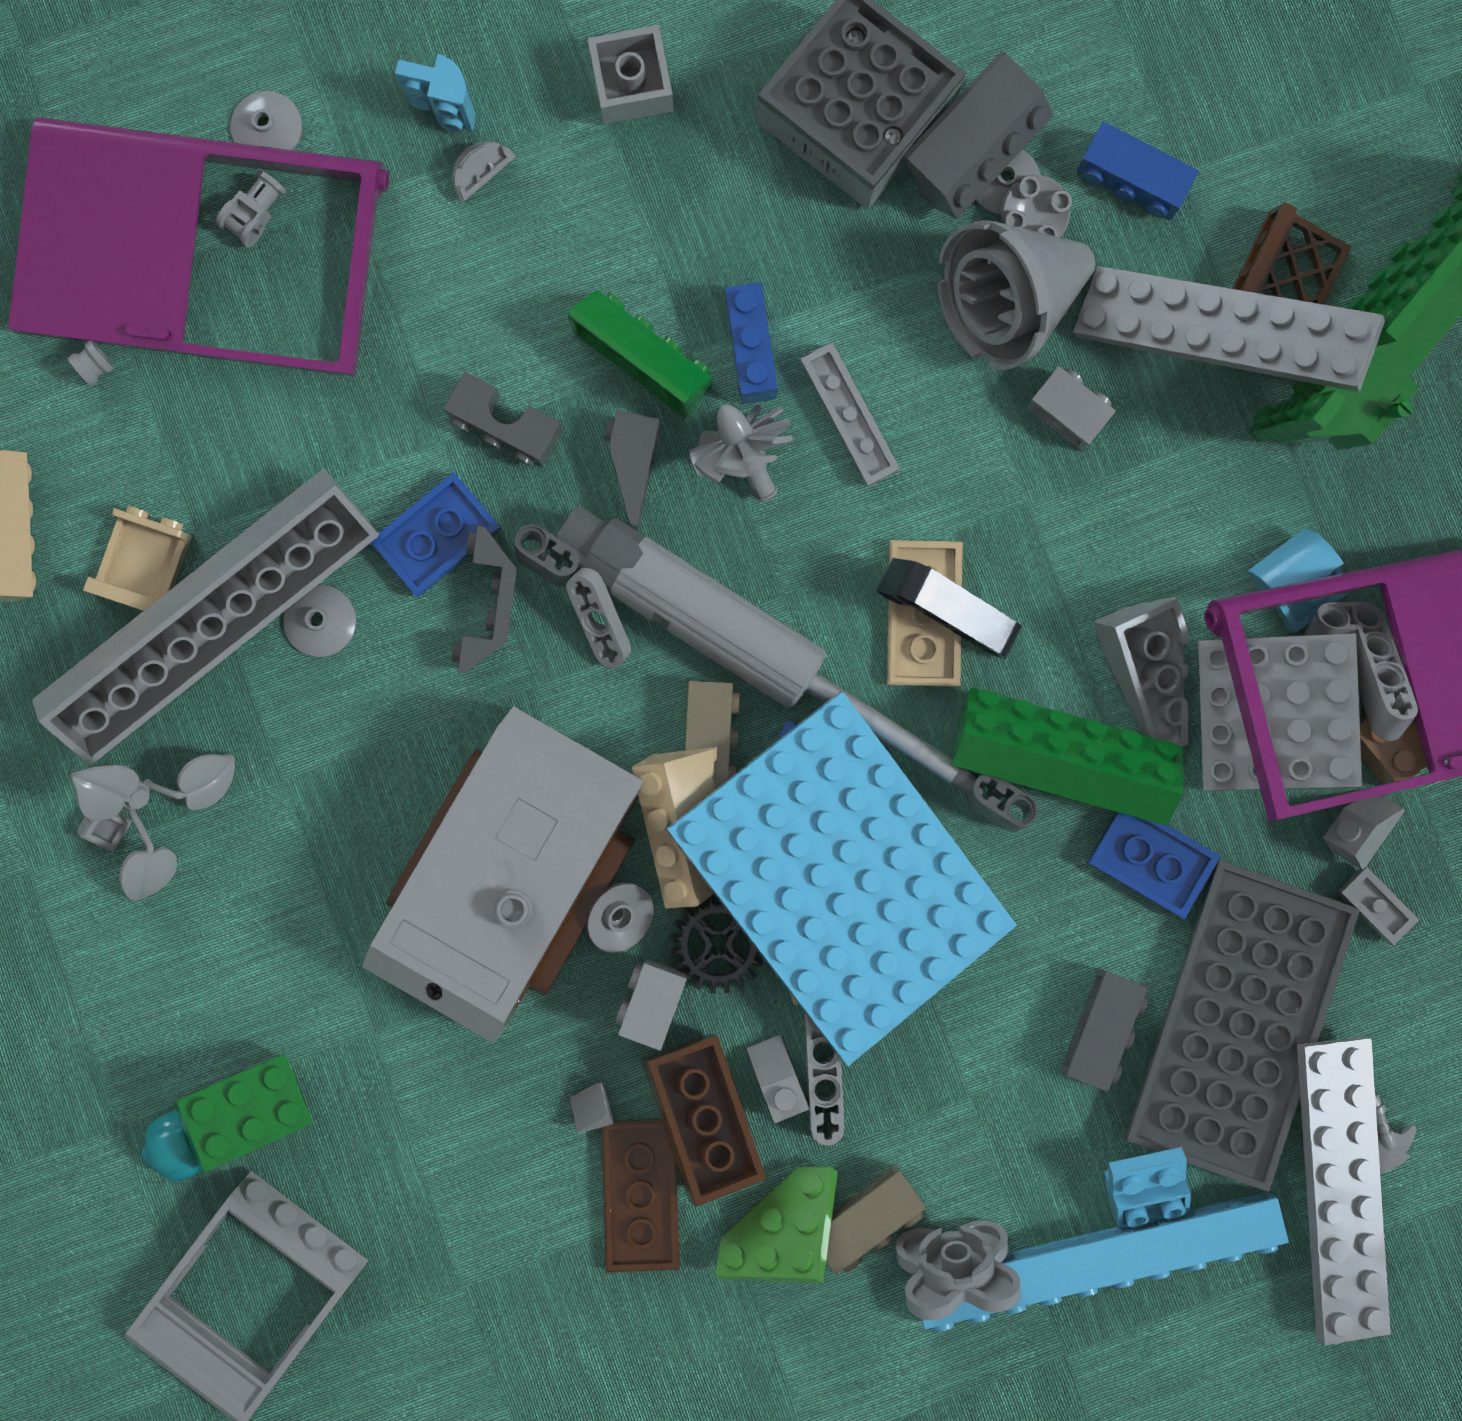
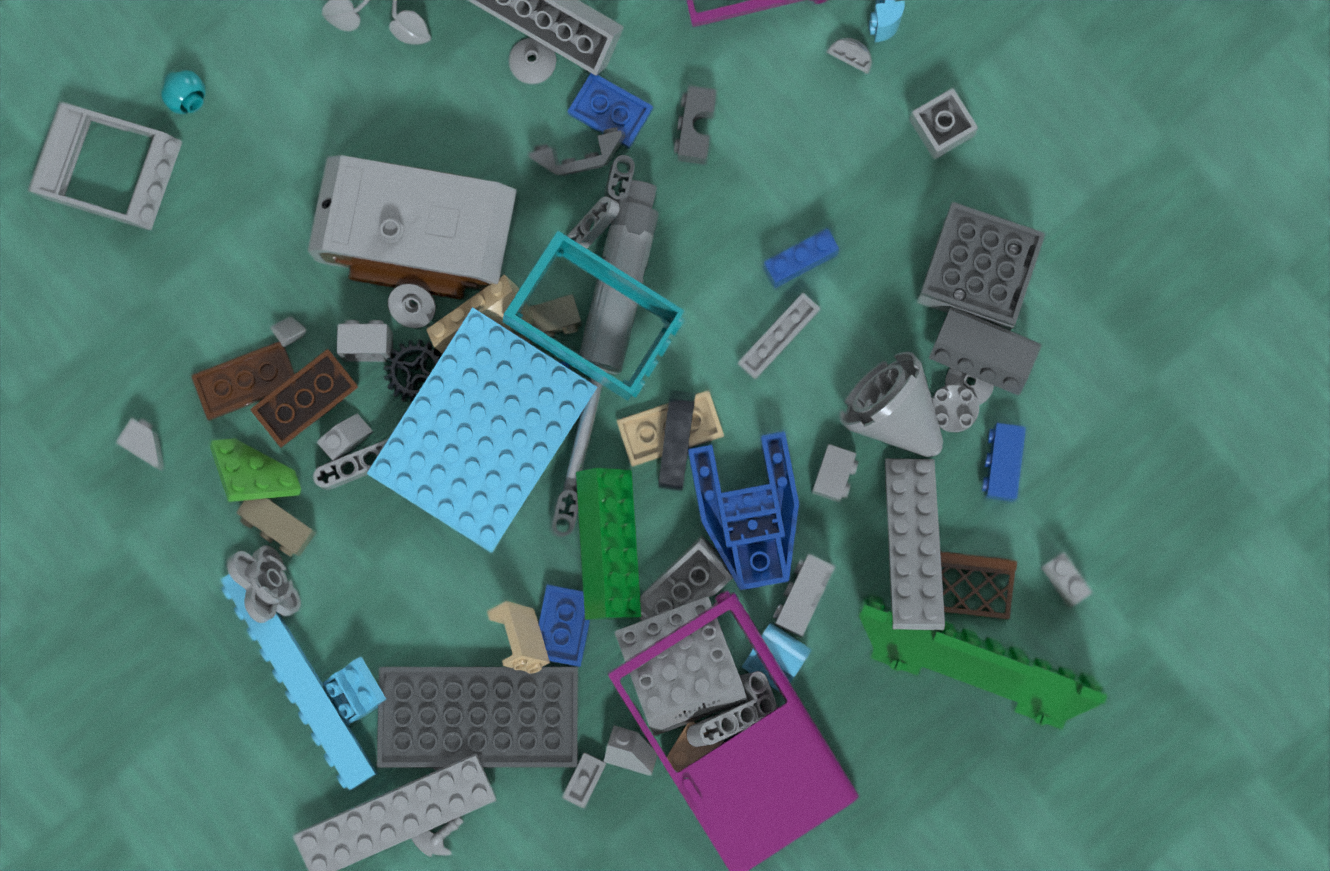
camera: 80 degrees right, 5 degrees down
green brick [172,1054,313,1172] -> none
green slope [567,290,712,419] -> none
dark grey slope [605,410,661,531] -> none
light grey piece [690,404,793,502] -> none
dark grey brick [1060,968,1149,1092] -> none
none -> light grey slope [115,418,164,471]
none -> tan panel [487,601,550,674]
none -> teal door [503,231,685,401]
none -> blue wedge [688,431,799,591]
none -> light grey wedge [773,554,836,637]
none -> light grey brick [1041,552,1092,608]

